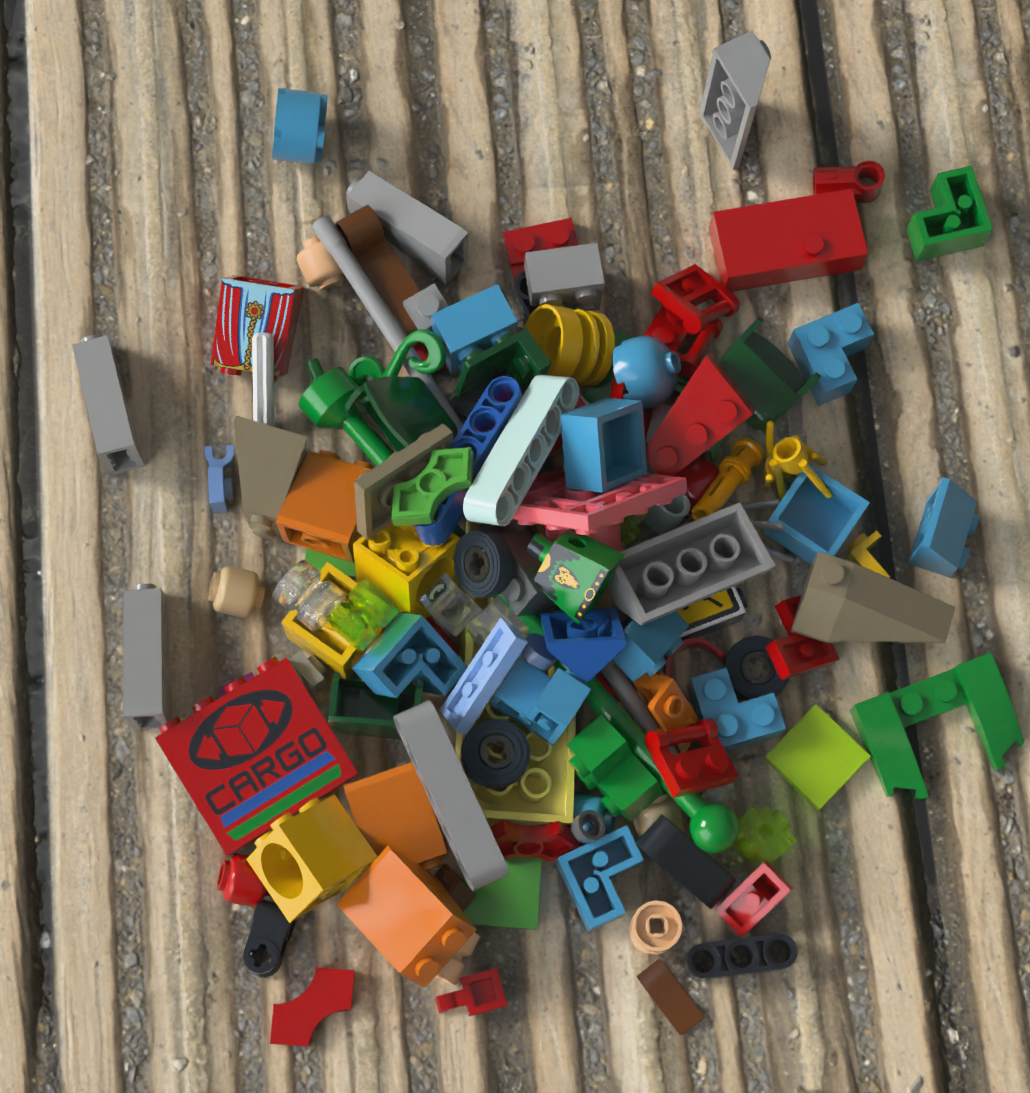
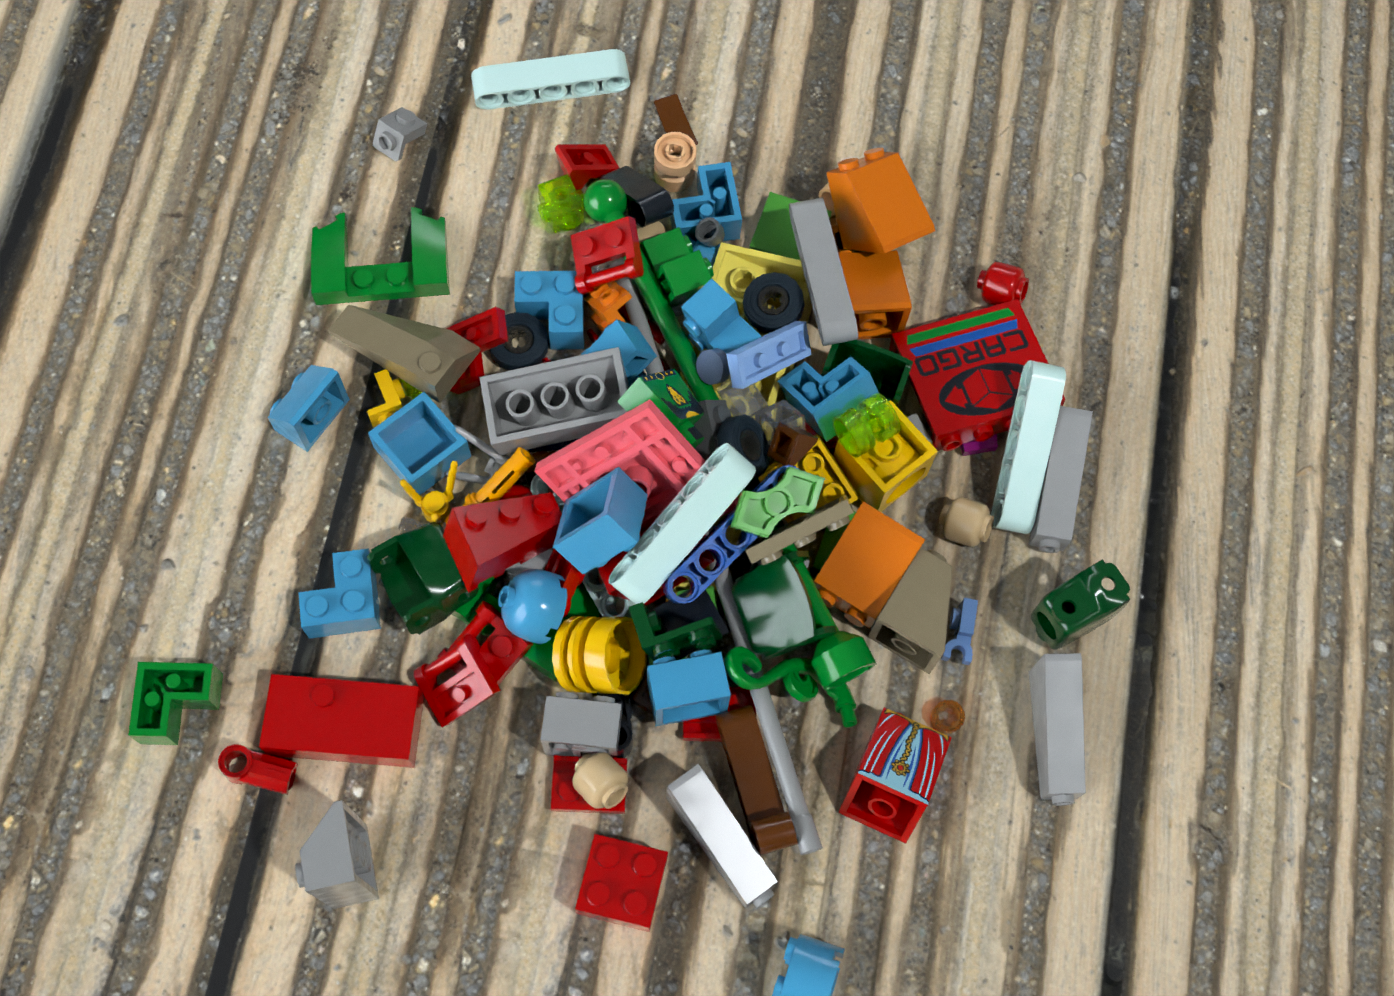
camera: 165 degrees left, 5 degrees down
black piece [243,900,296,978] -> none
yellow brick [246,794,378,923] -> none
white axle [252,333,274,427] -> none
red tile [270,967,355,1047] -> none
clear wheel [272,560,346,632] -> none
light nougat head [296,236,345,291] -> none
light grey plate [403,283,449,331] -> none
red plate [435,968,507,1017] -> none
red tile [490,820,582,863] -> none
blue slope [540,608,626,684] -> none
black beam [683,934,798,981] -> none
lime tile [763,704,871,811] -> none
yellow plant [769,435,832,501] -> none
none -> light grey bracket [373,107,427,161]
none -> light aqua beam [471,49,630,110]
none -> tan head [572,752,628,809]
none -> red brick [575,834,668,932]
none -> reddish brown slope [767,422,818,466]
none -> clear orange bush [930,700,965,734]
none -> light aqua beam [991,360,1066,534]
none -> dark green piece [1031,559,1130,650]

